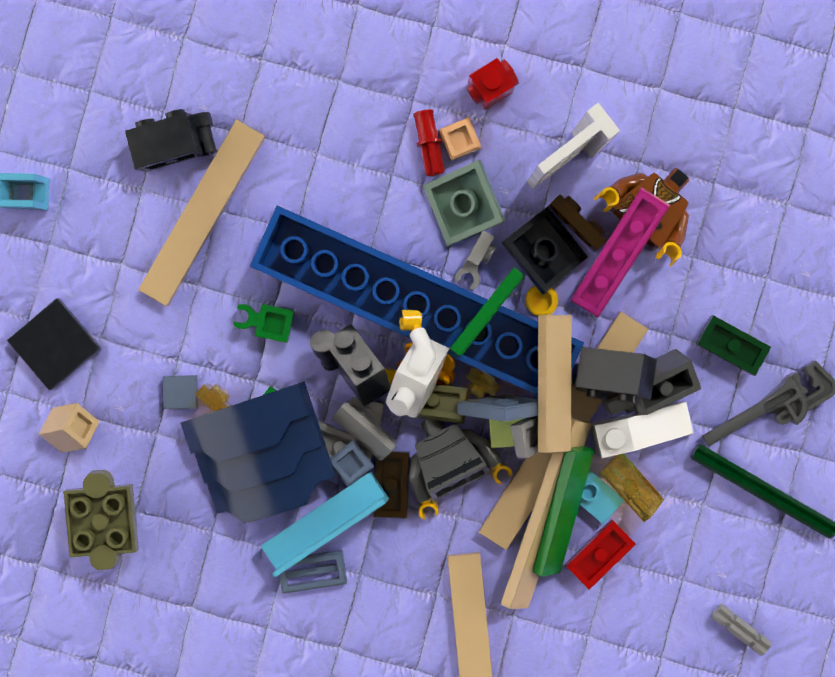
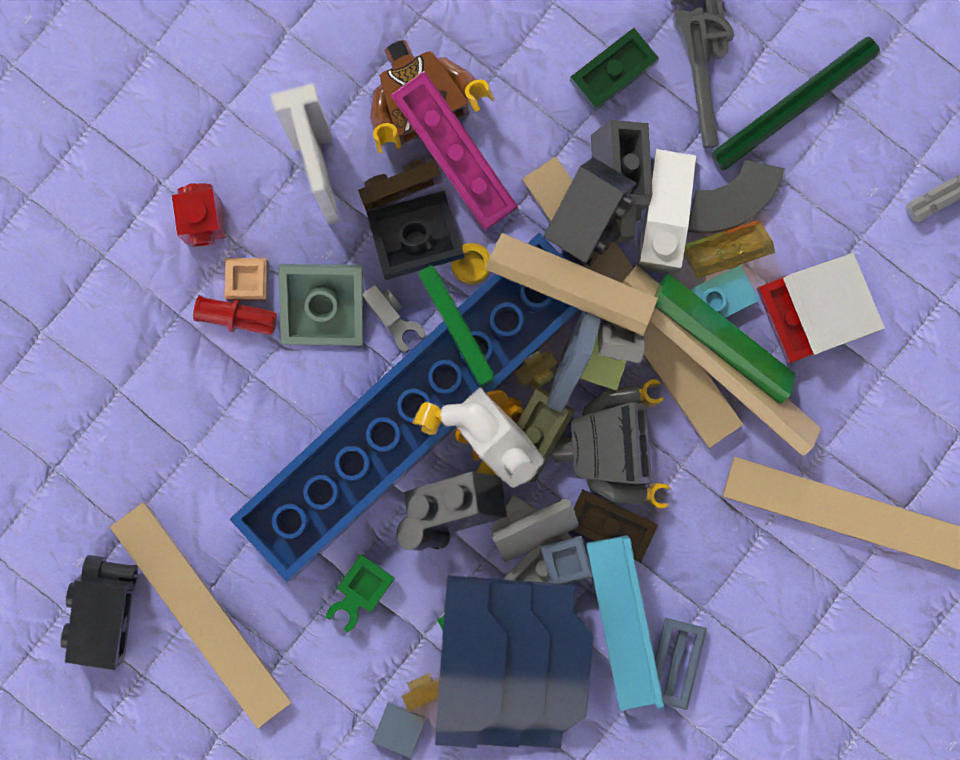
camera: 65 degrees left, 5 degrees down
none -> dark grey tile [687,160,785,234]
none -> white tile [783,253,885,355]

